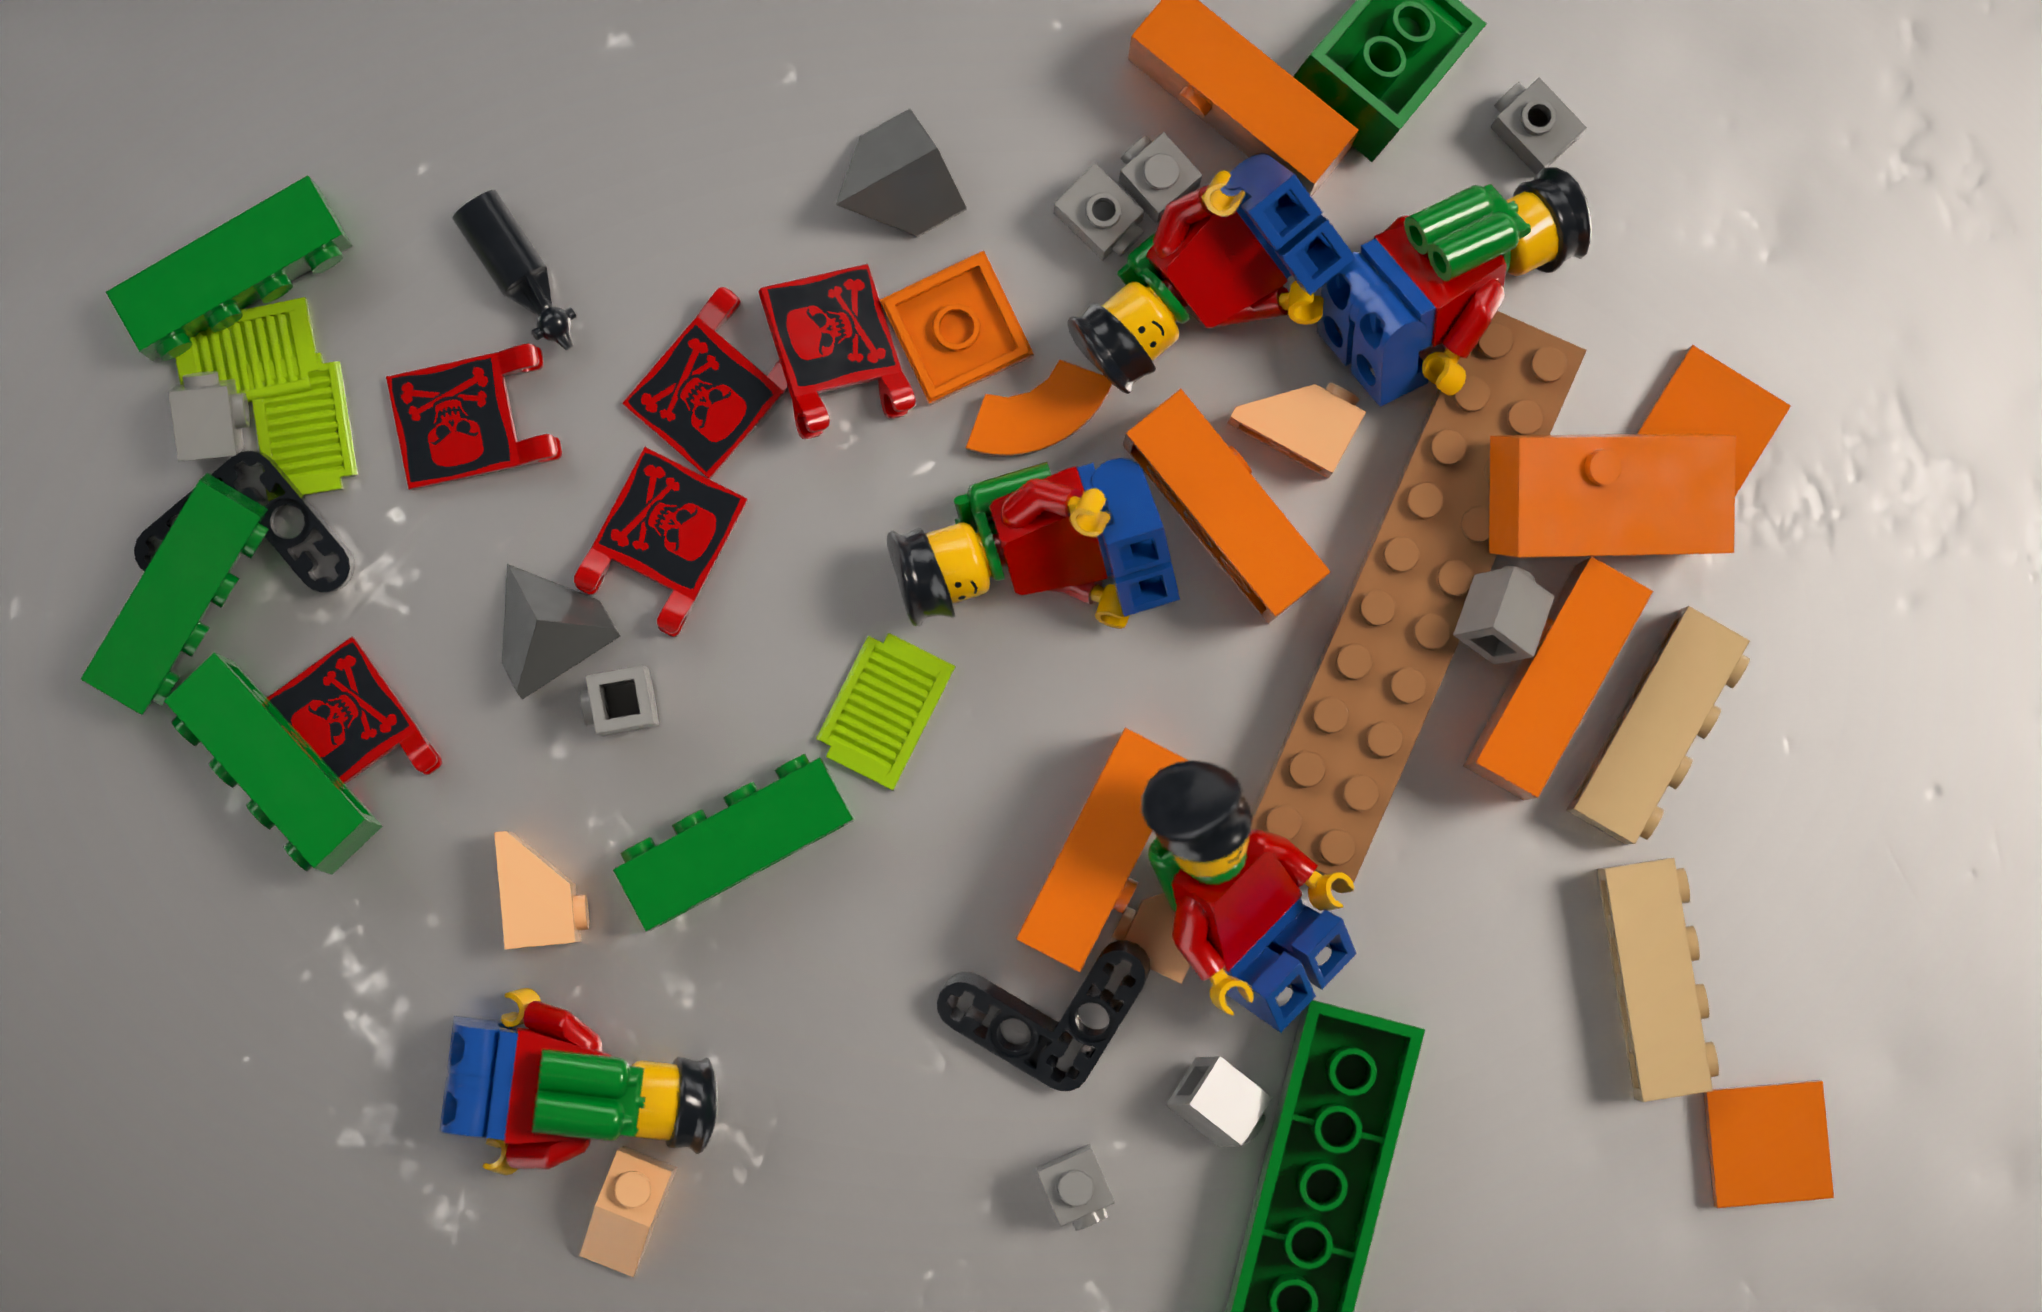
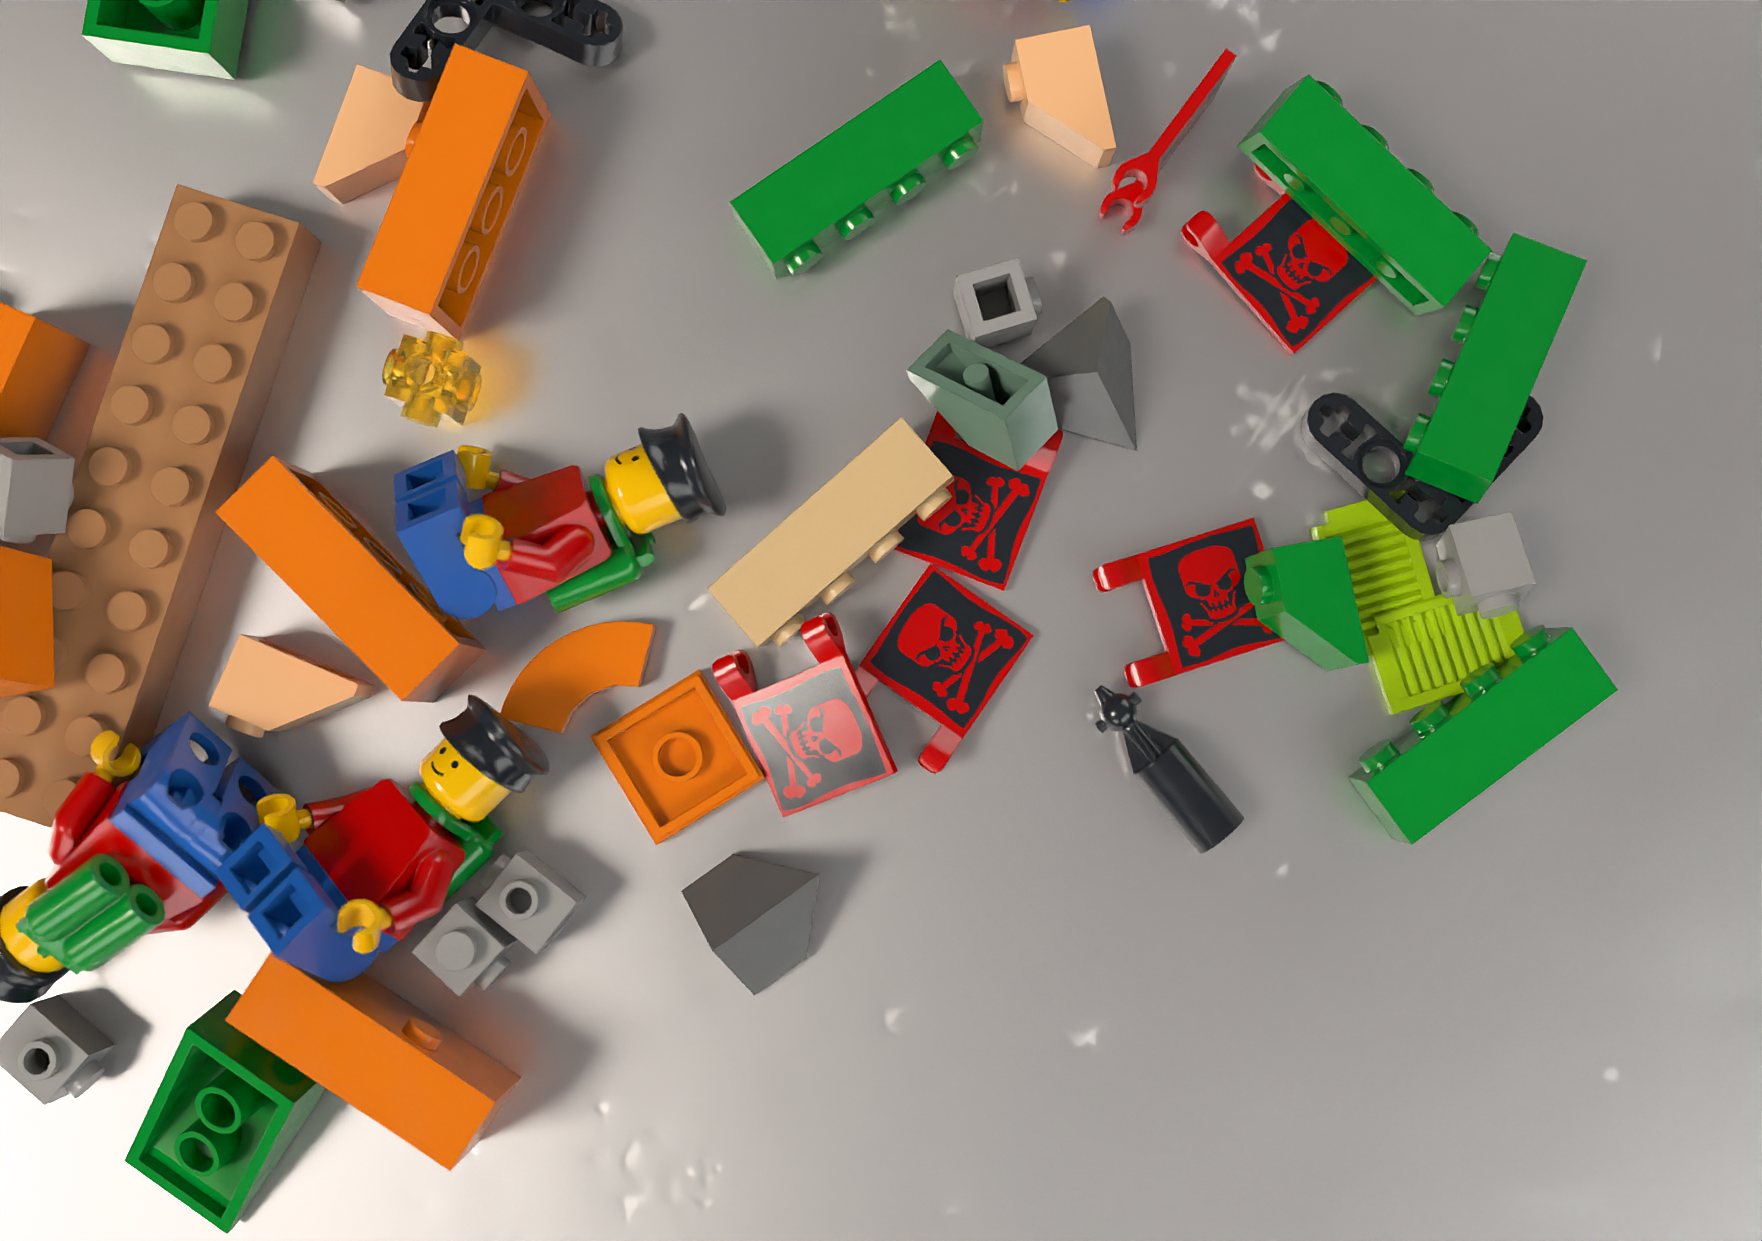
camera: 175 degrees right, 0 degrees up
lime window [816,633,956,790] -> none
piece [1141,760,1357,1033] -> none
none -> clear yellow brick [382,331,482,428]
none -> tan brick [707,417,954,648]
none -> sand green slope [907,329,1058,471]
none -> red flag [1098,48,1237,235]
none -> green slope [1244,536,1369,671]

